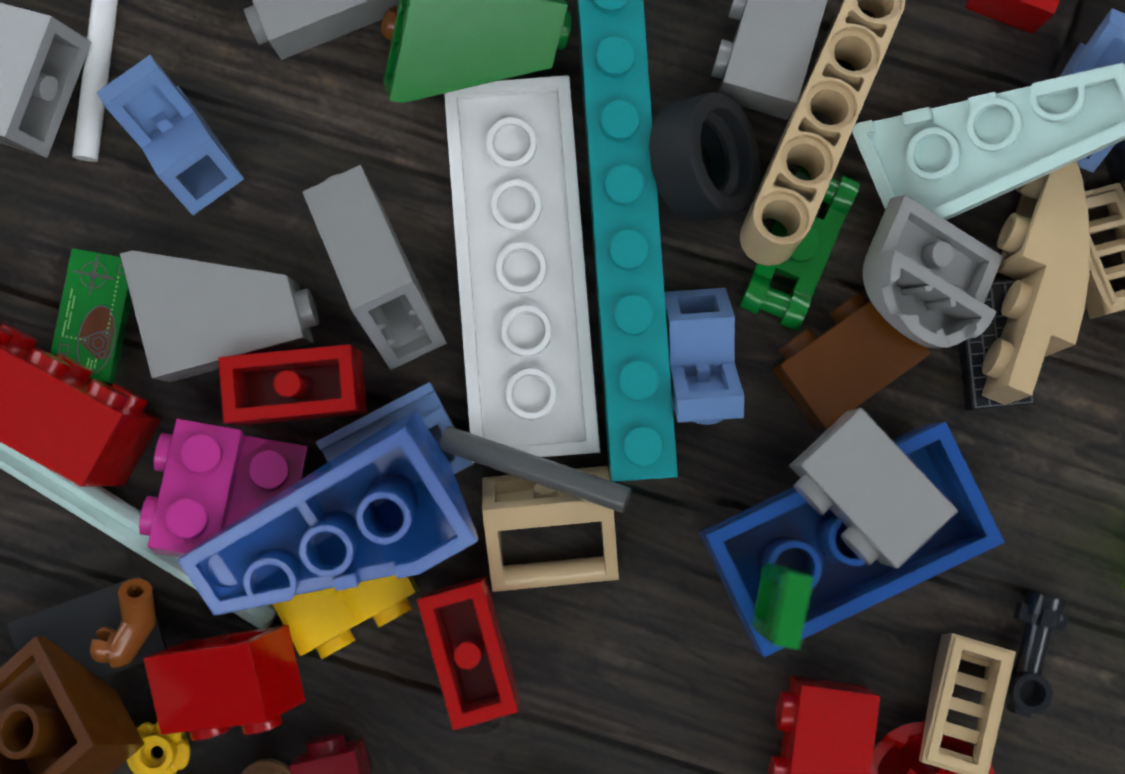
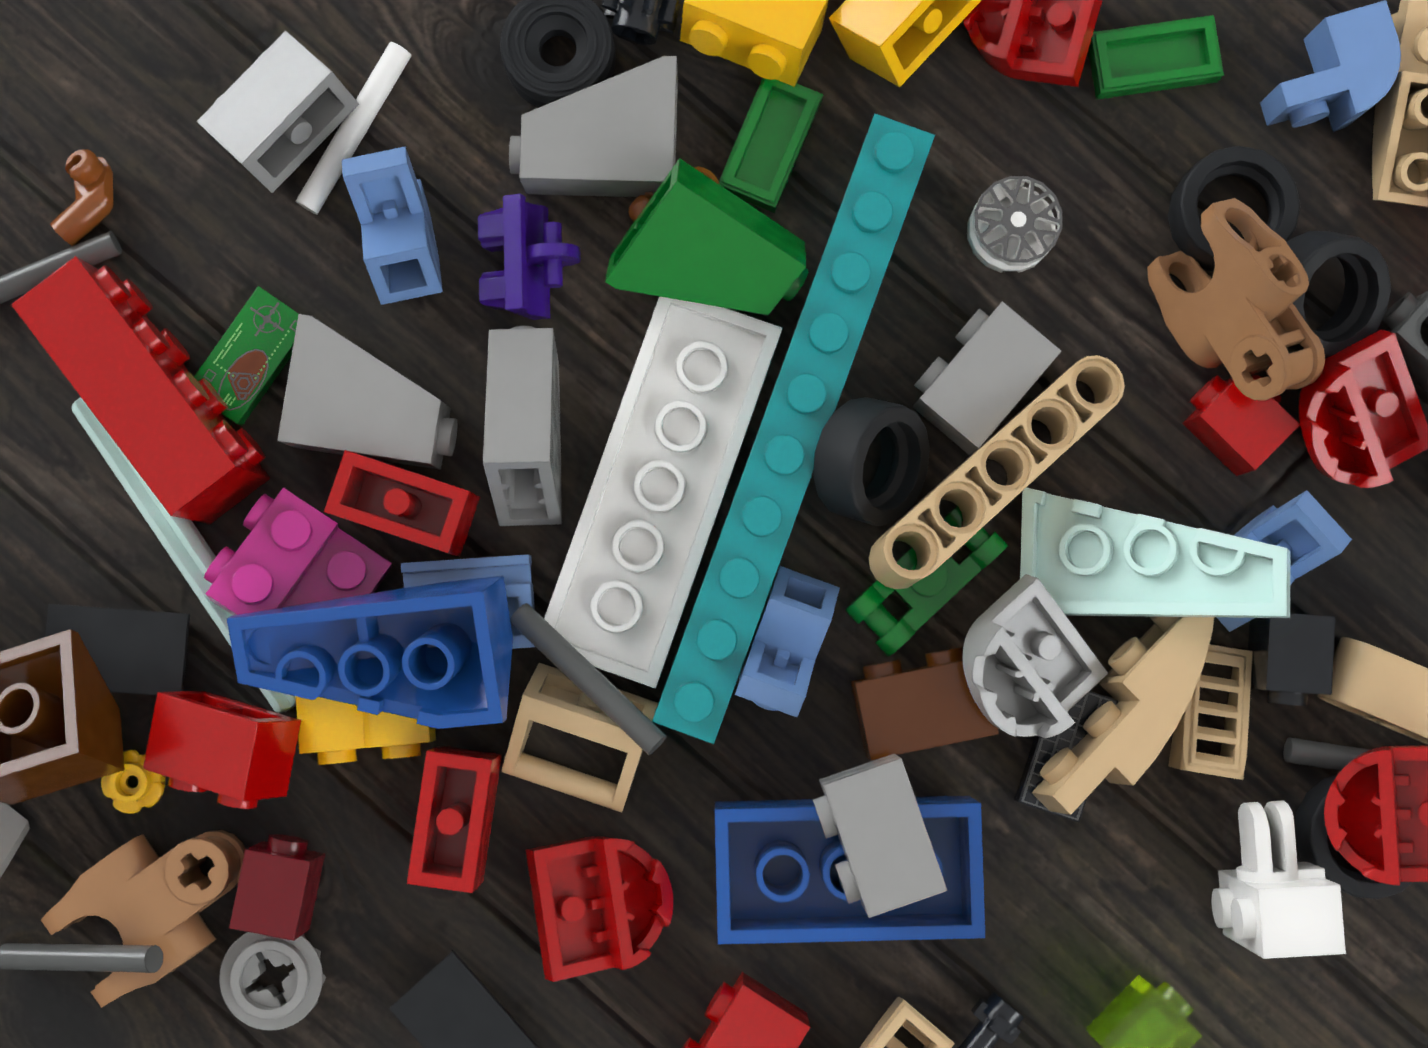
camera: 25 degrees right, 0 degrees up
dark orange arm [90,578,156,668] -> none
green tile [751,563,813,650] -> none
none -> dark purple hips [478,194,581,320]
none -> red slope [526,836,674,982]

